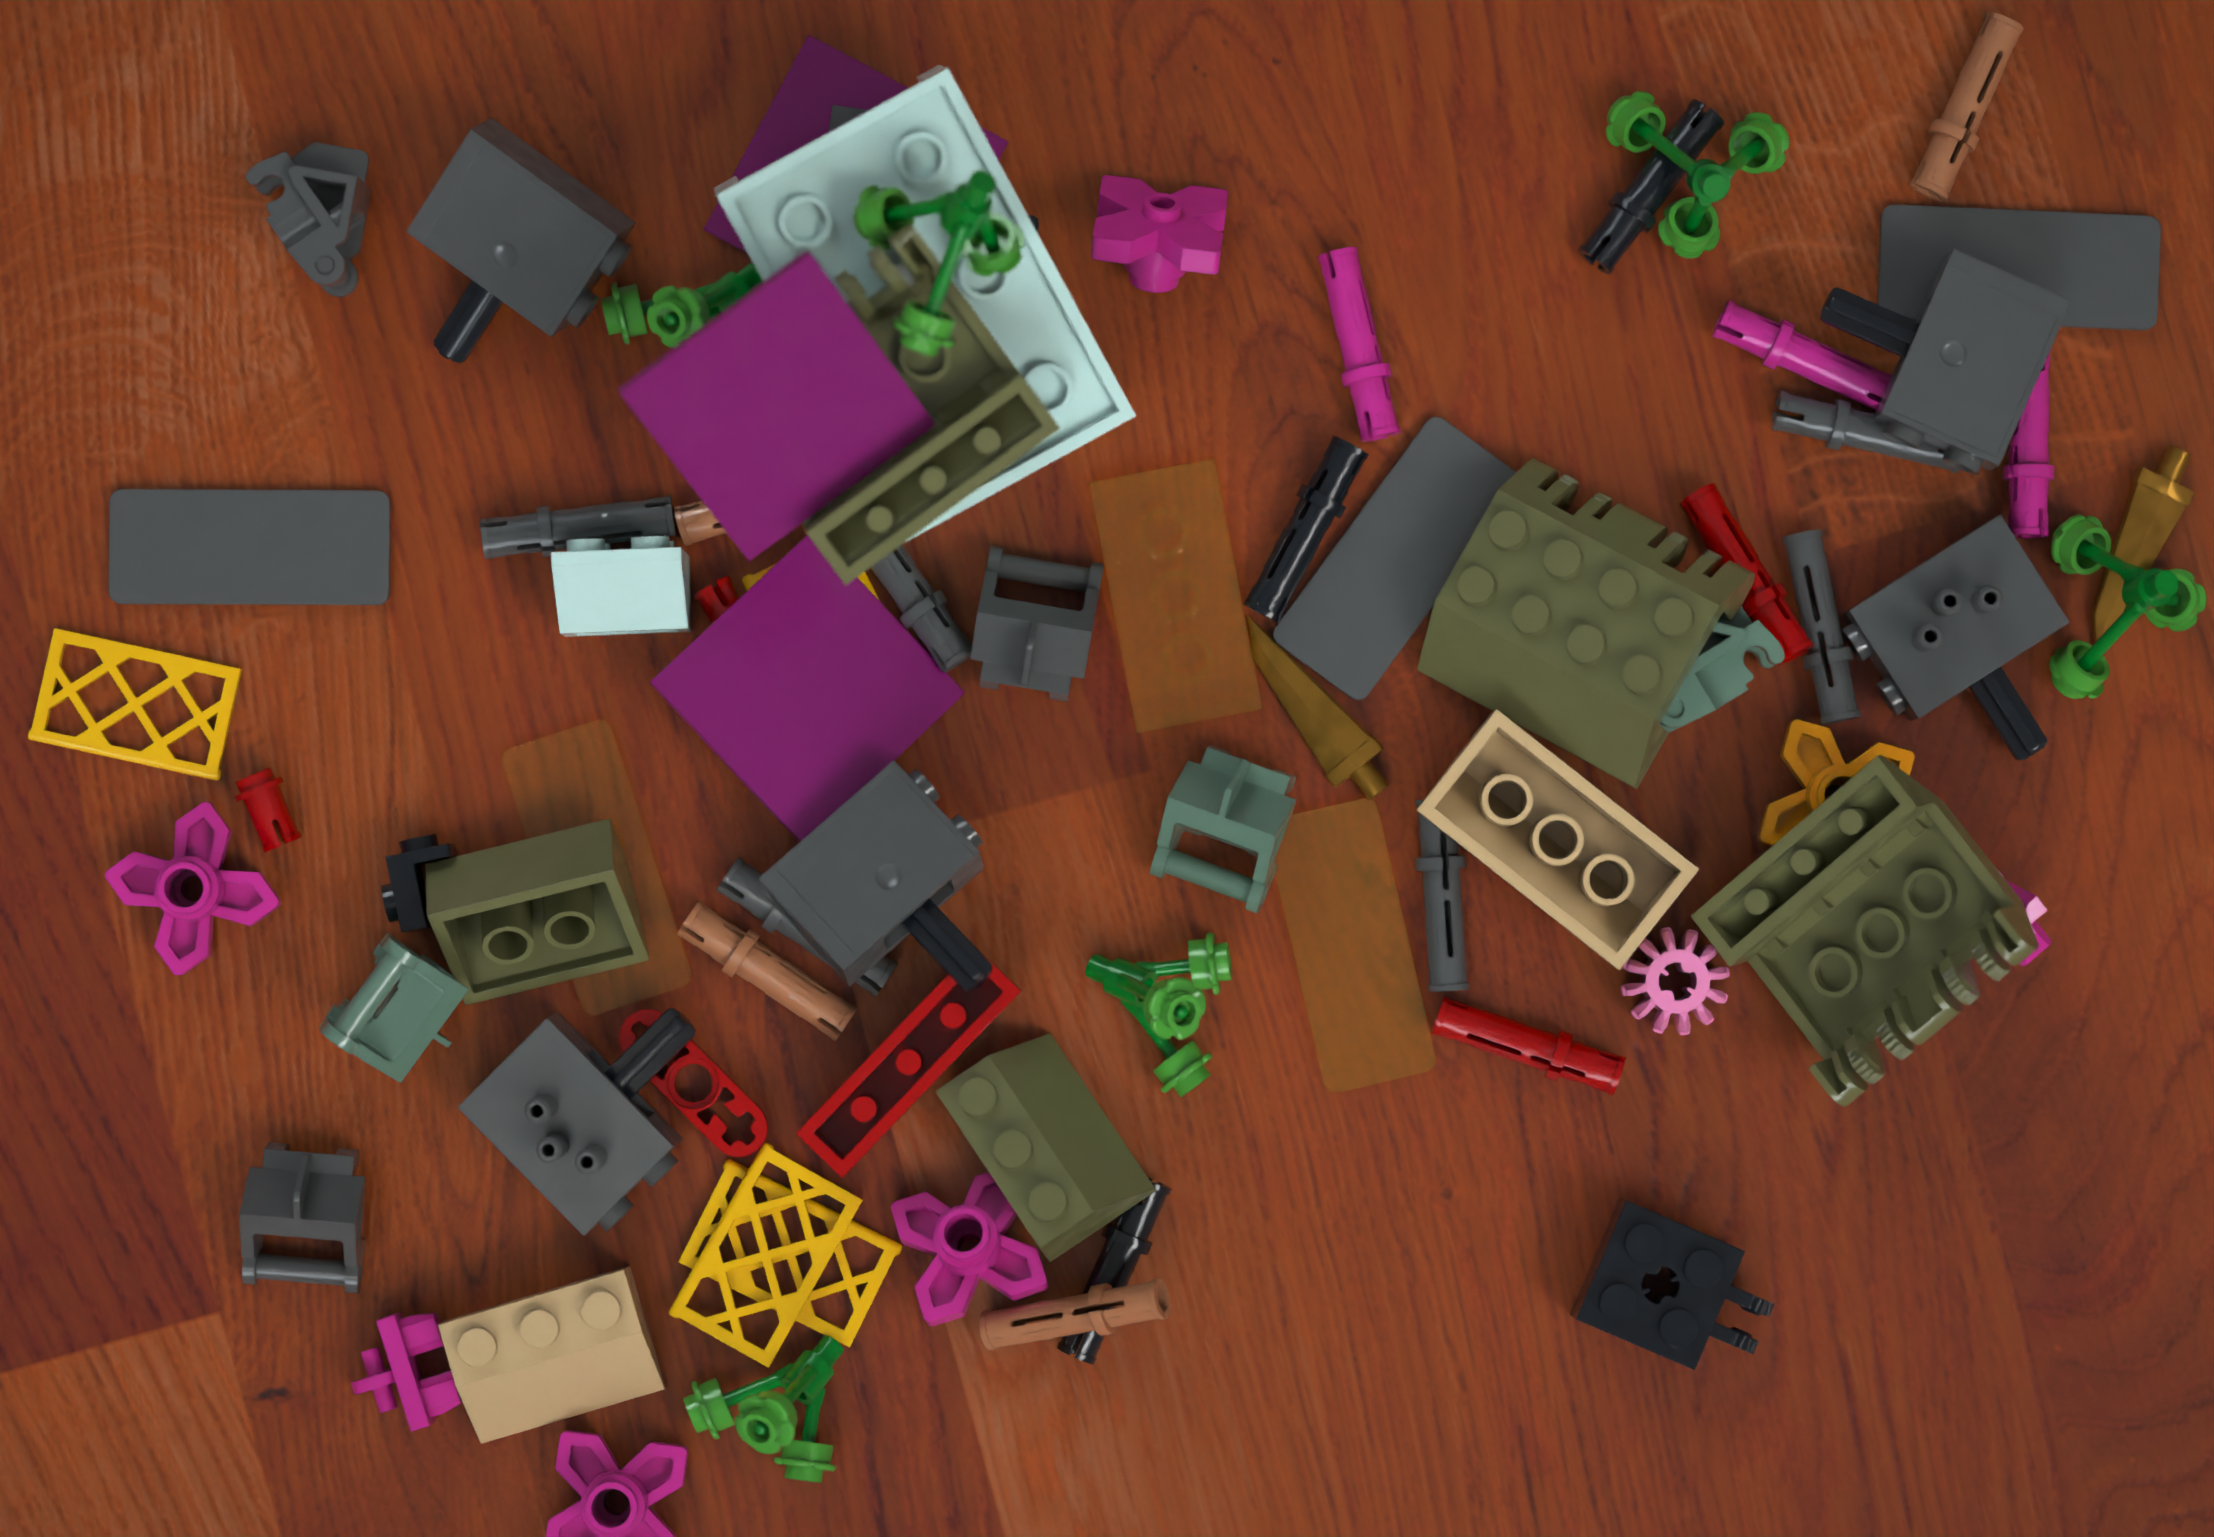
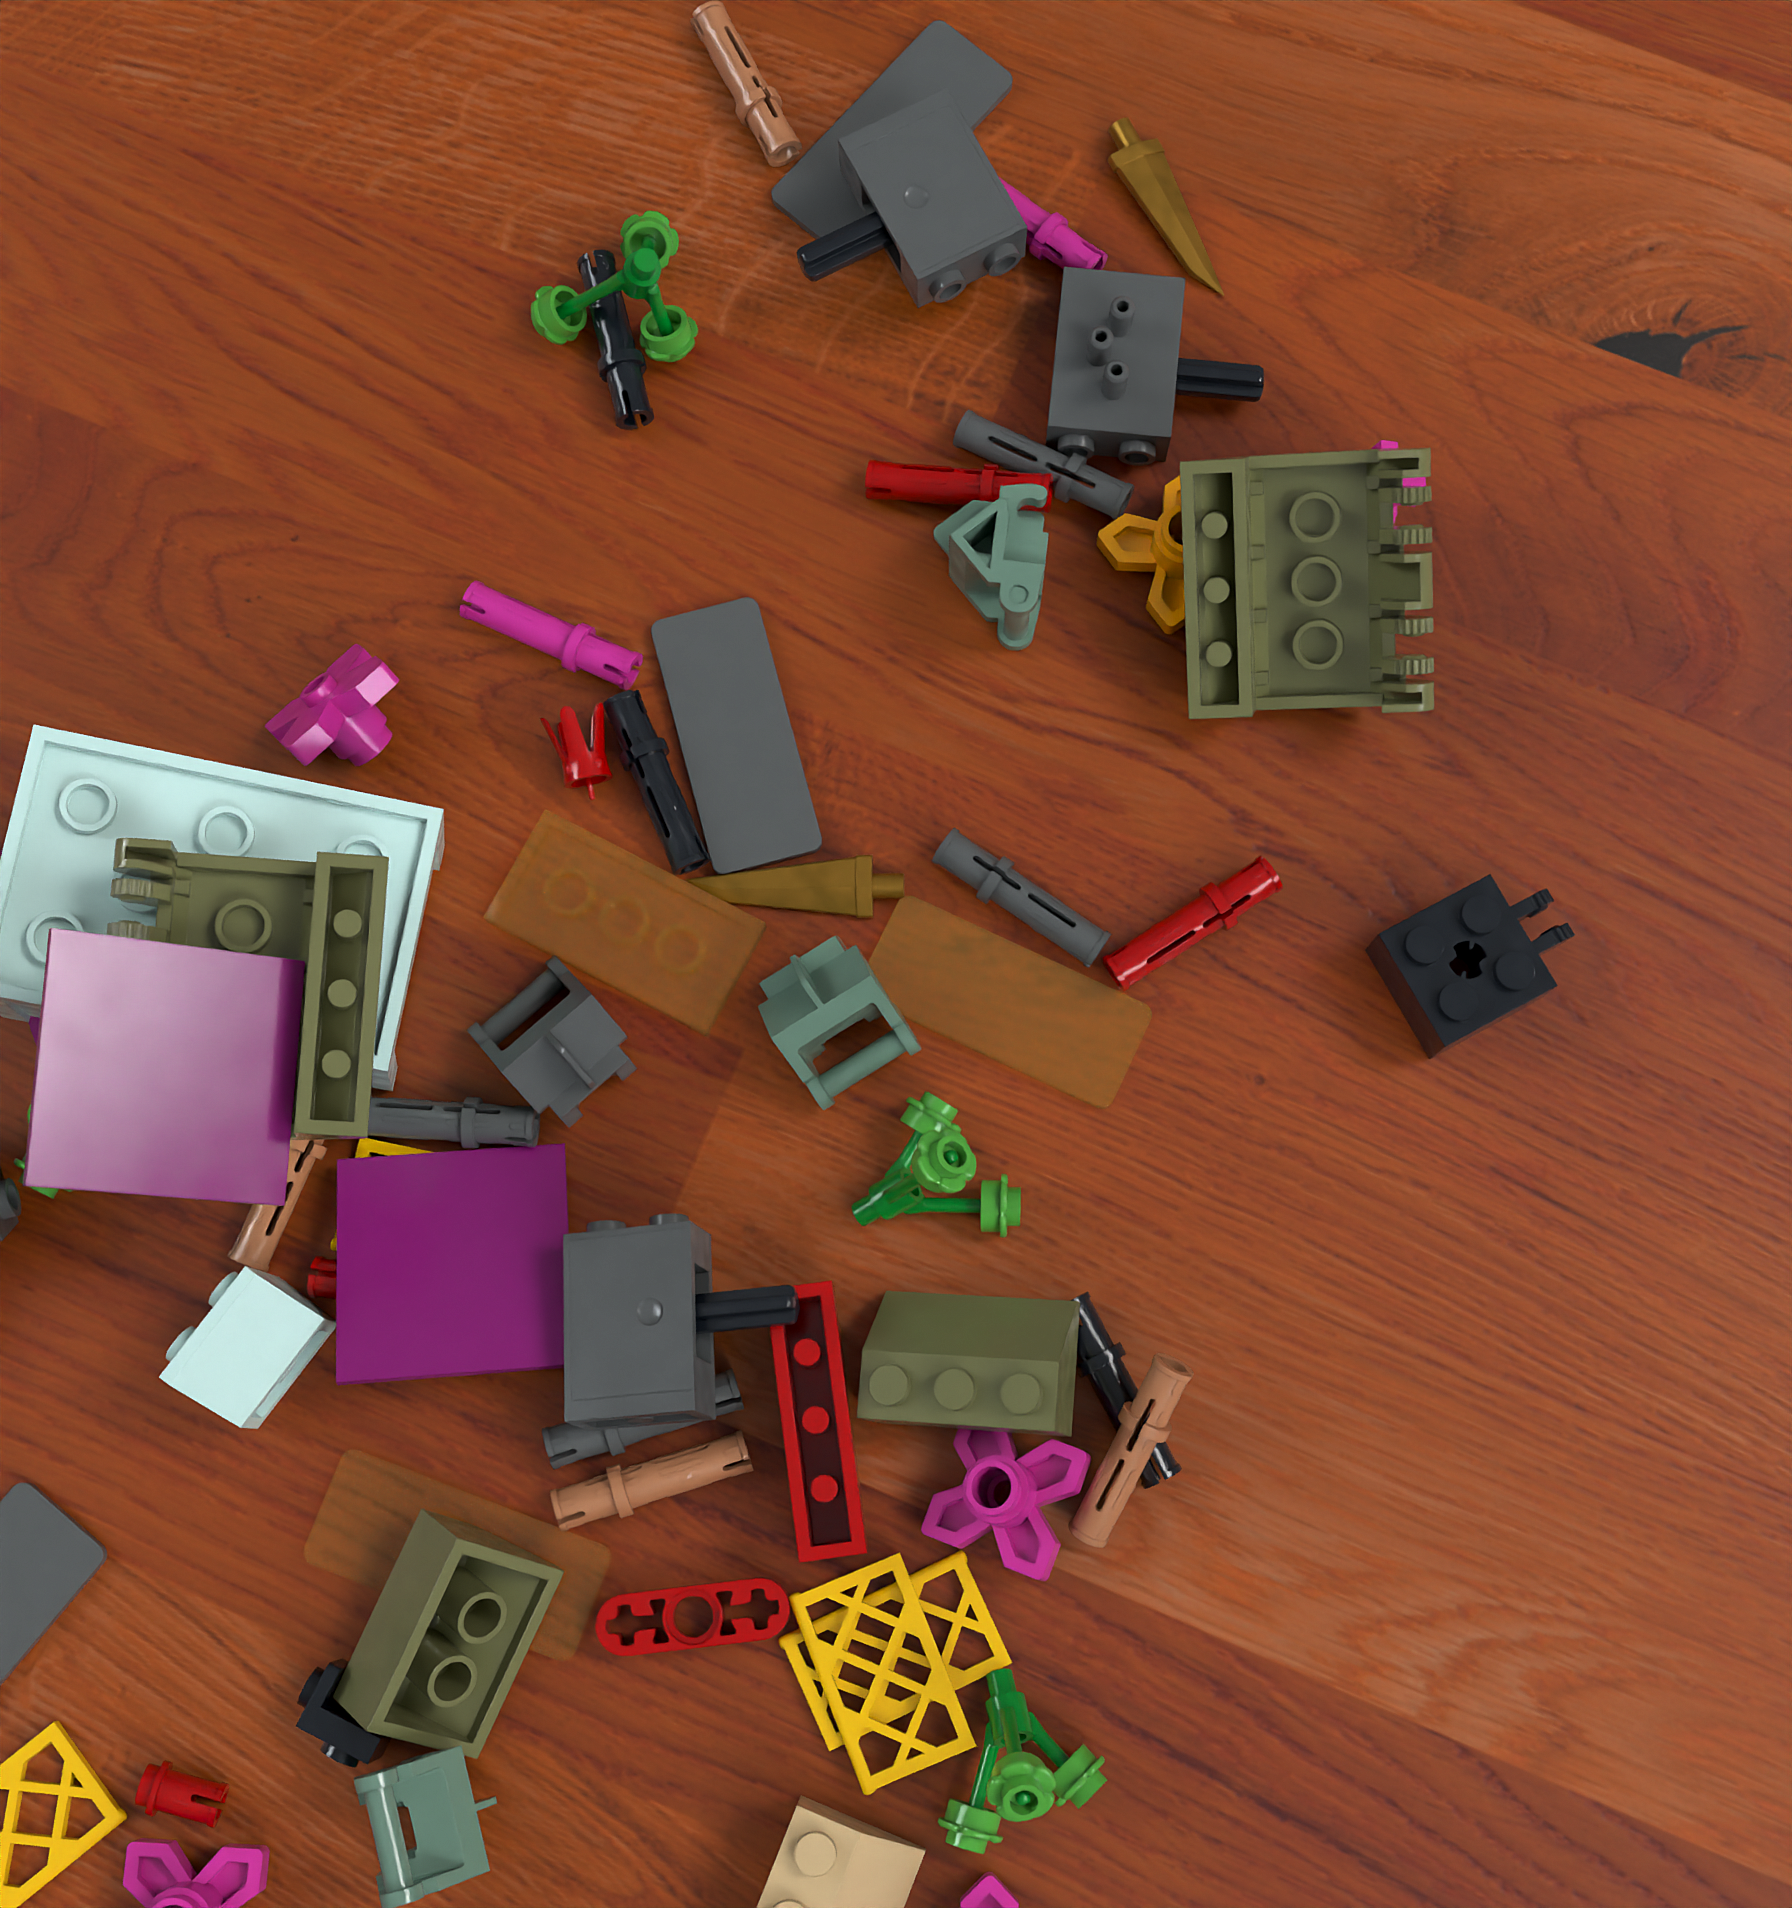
camera: 45 degrees left, 10 degrees down
dark grey piece [457,1008,696,1236] -> none
dark grey pin [480,495,676,560] -> none
plant [853,171,1025,356] -> none
tan slope [1416,709,1699,970] -> none
olive slope [1417,458,1755,789] -> none
bright pink gear [1620,927,1730,1035] -> none
dark pink pin [1712,299,1892,410] -> none
dark grey pin [1771,390,1959,473] -> none
bright green plant [2049,514,2207,699] -> none
none -> red piece [540,702,613,800]

